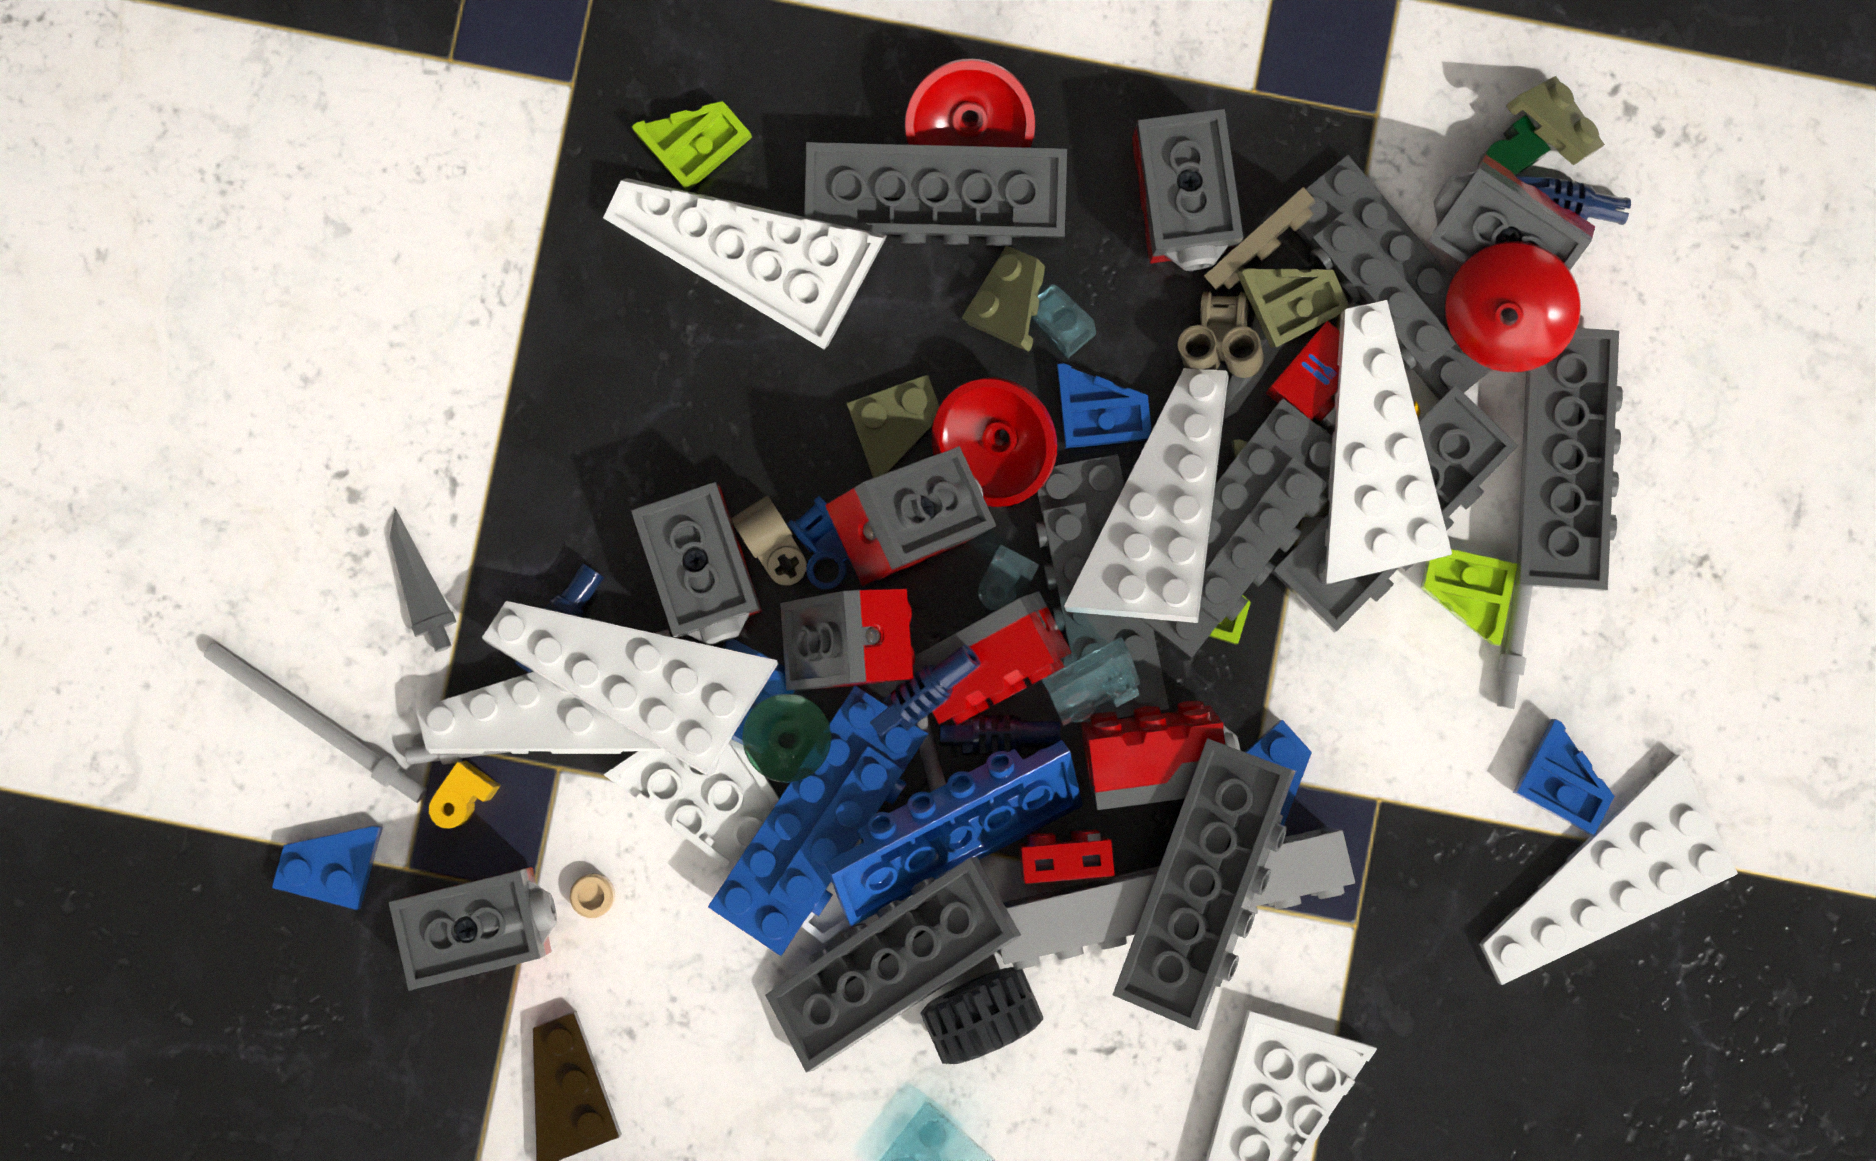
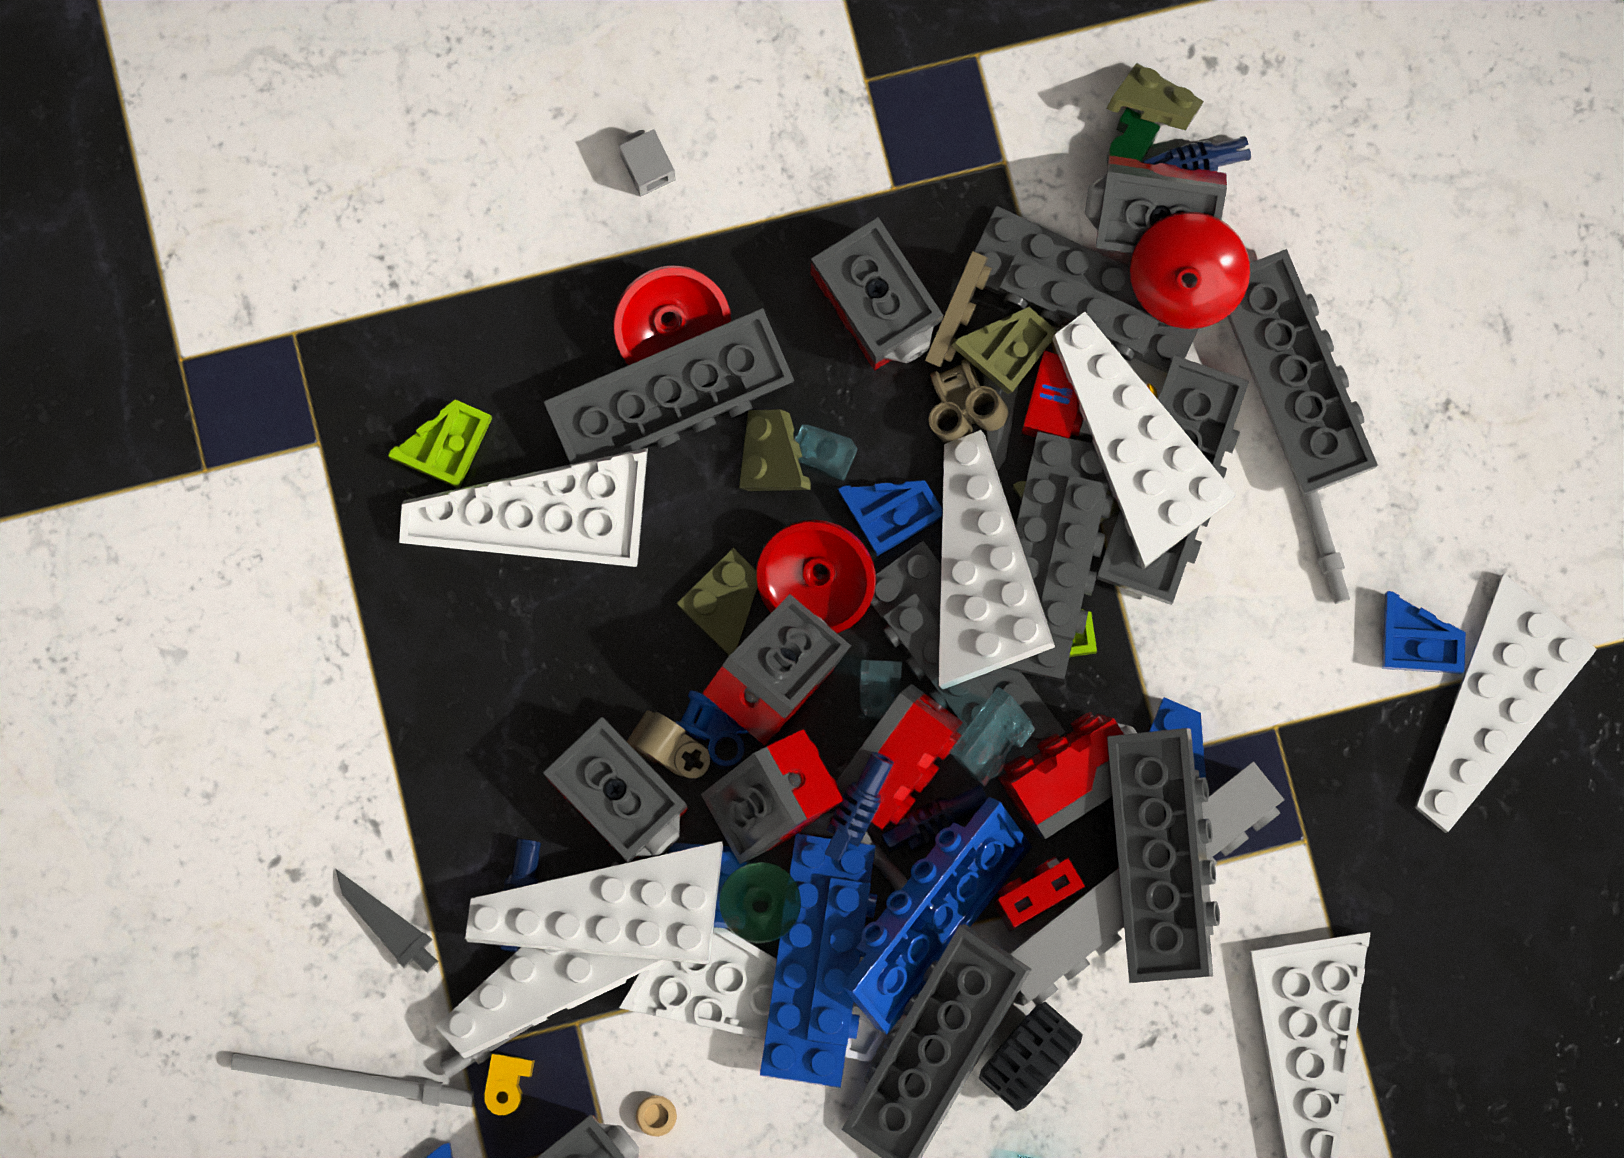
camera: 25 degrees left, 5 degrees down
lime wing [1420,549,1517,646] -> none

